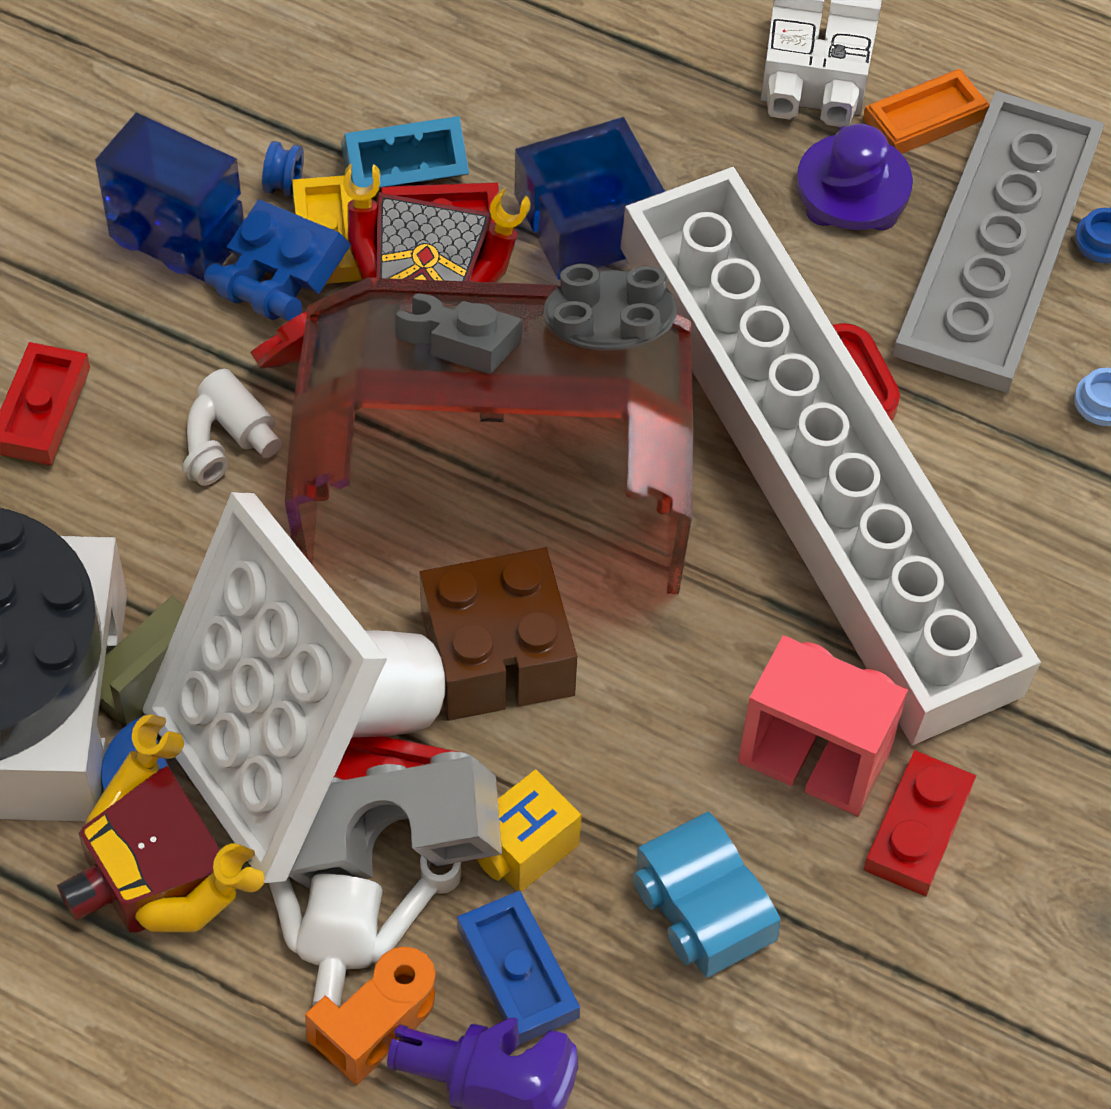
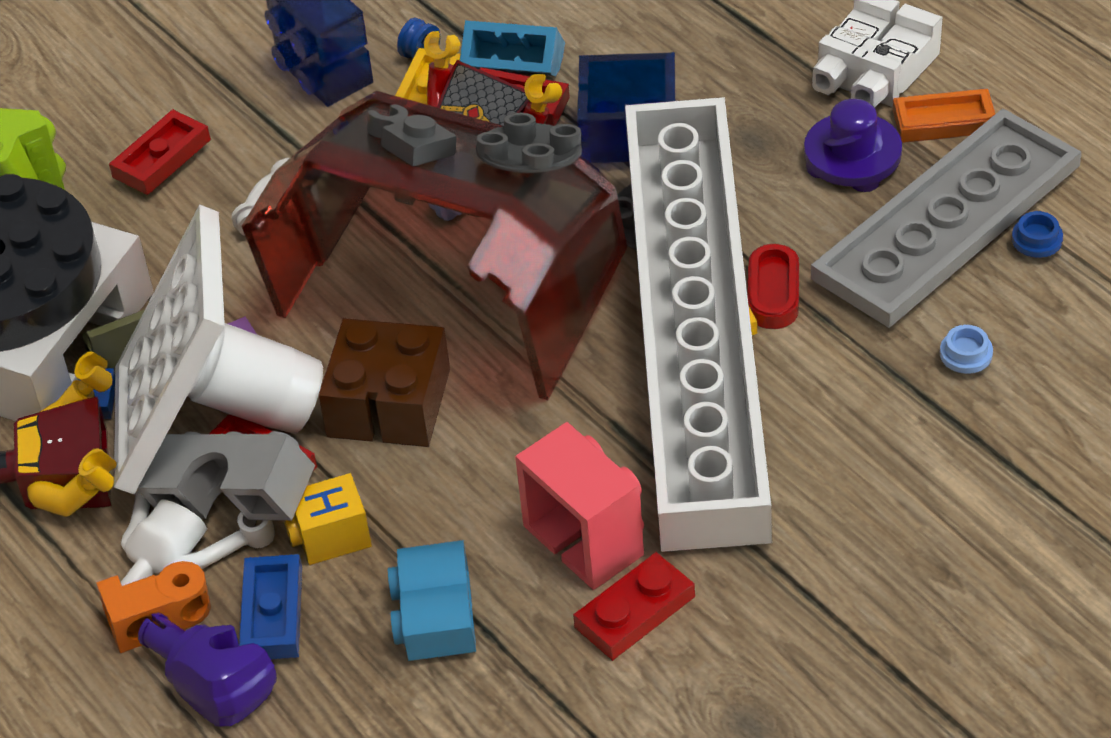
camera: 30 degrees right, 10 degrees down
blue plate [204,199,351,321] -> none

